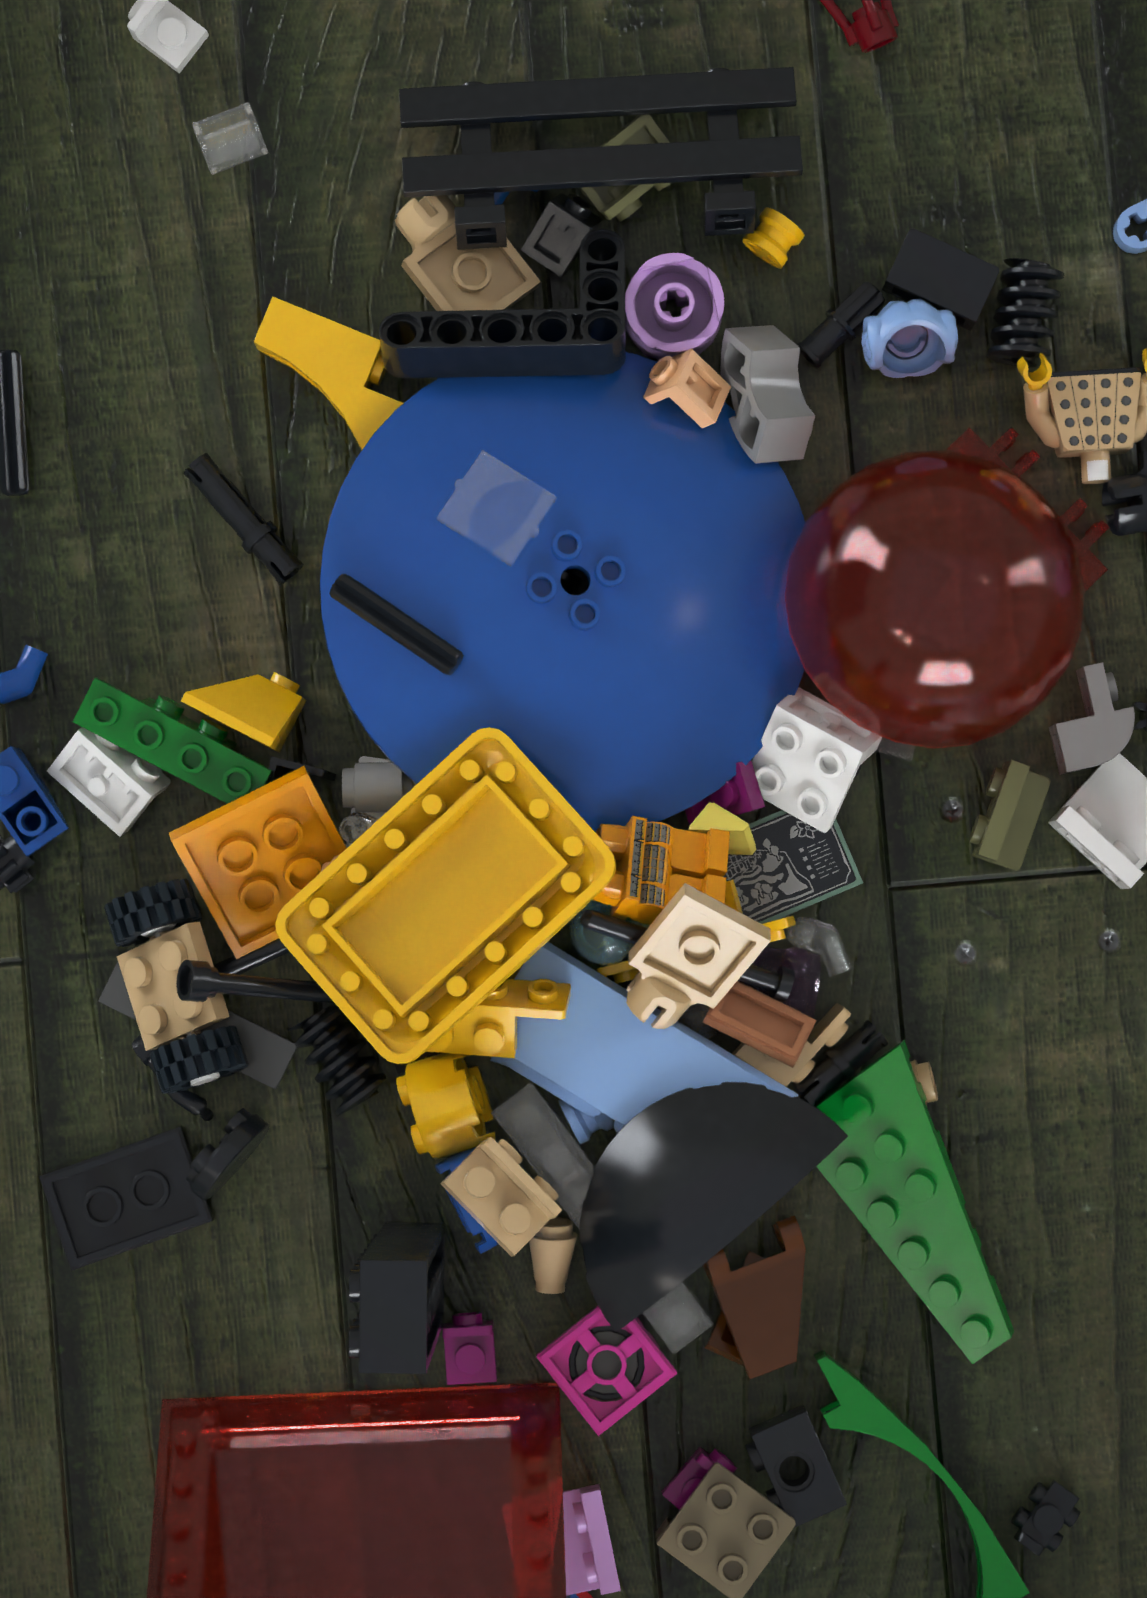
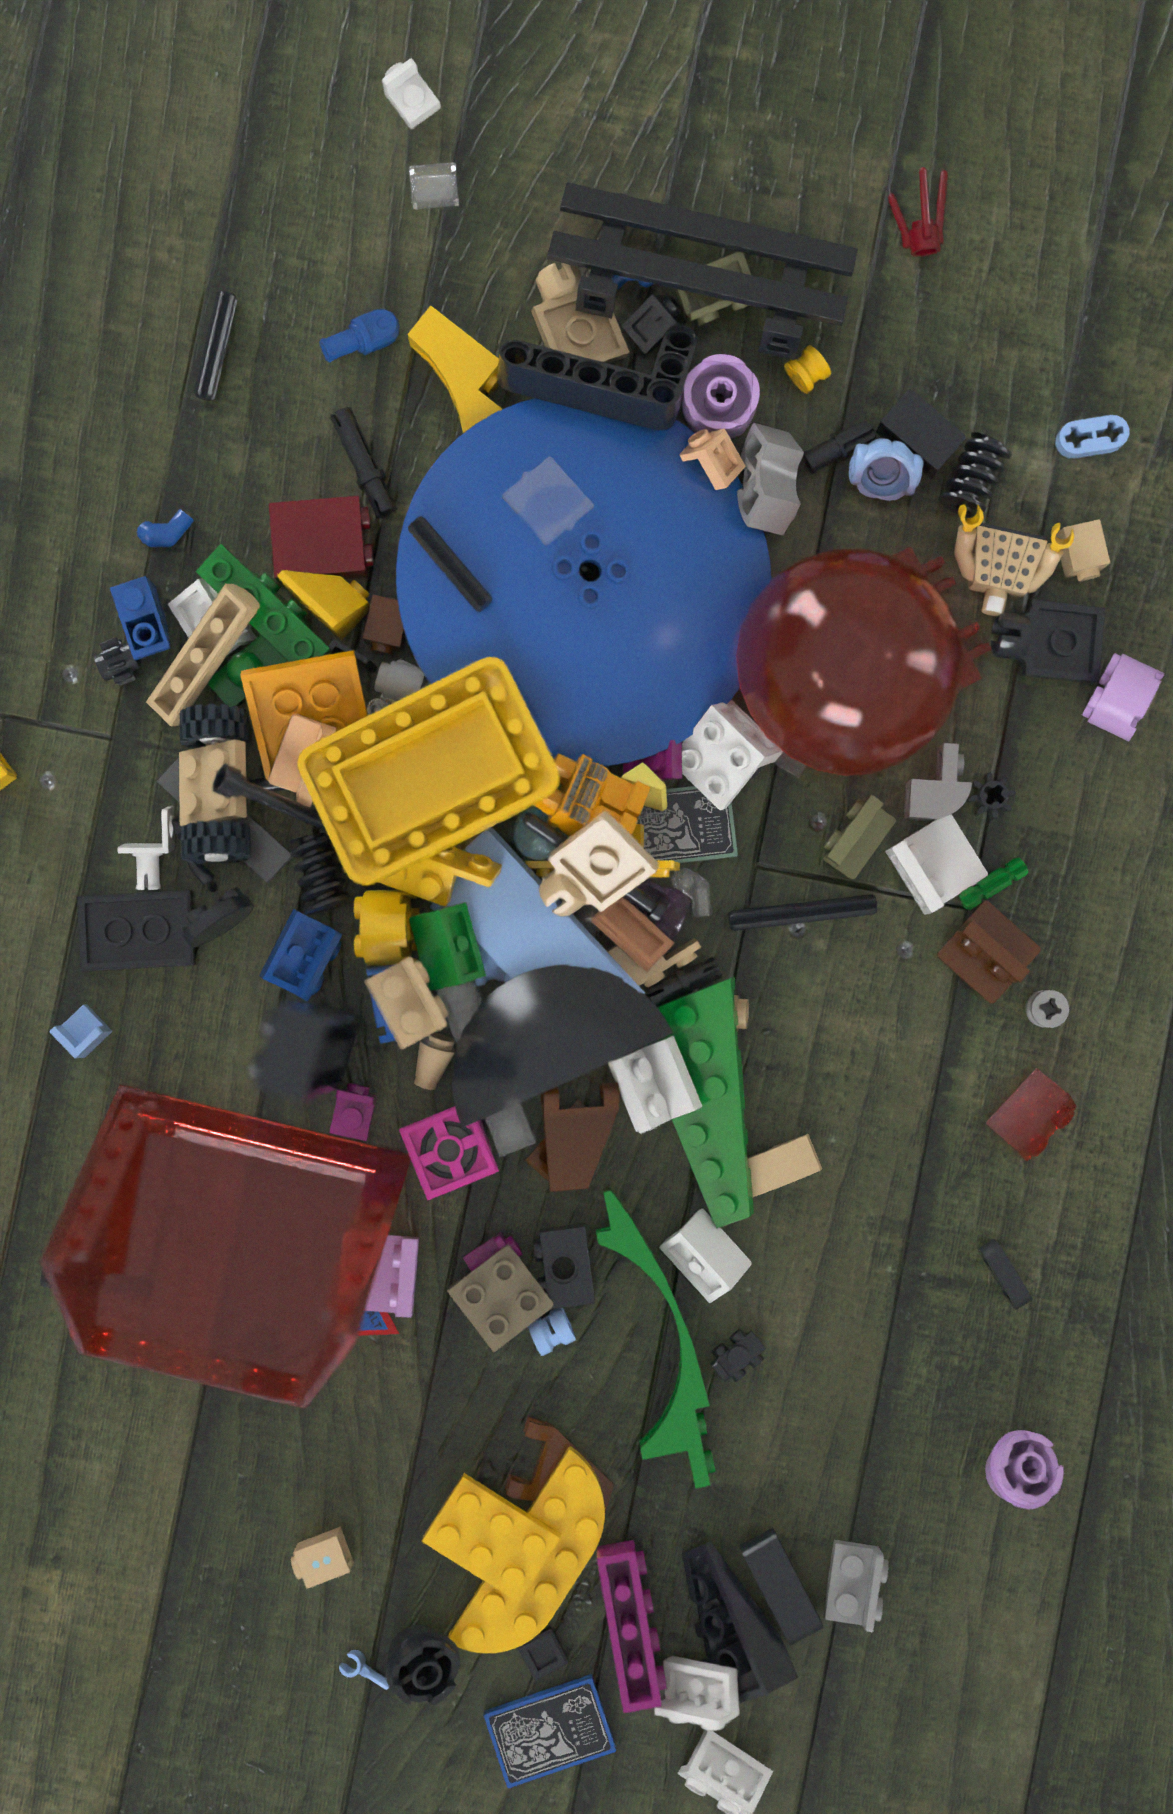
camera: 10 degrees right, 0 degrees up
none -> light blue panel [49,1004,112,1059]
none -> white bracket [118,807,175,890]
none -> tan brick [146,584,260,726]
none -> green tile [208,634,288,707]
none -> blue bracket [259,909,342,1001]
none -> light nougat panel [268,714,336,807]
none -> dark red brick [269,496,374,585]
none -> blue arm [319,309,400,363]
none -> reddish brown brick [363,595,406,656]
none -> green panel [409,902,486,991]
none -> light blue wheel [528,1308,576,1356]
none -> white bracket [608,1036,703,1133]
none -> white panel [659,1208,752,1303]
none -> black axle [728,894,877,931]
none -> tan slope [747,1134,822,1197]

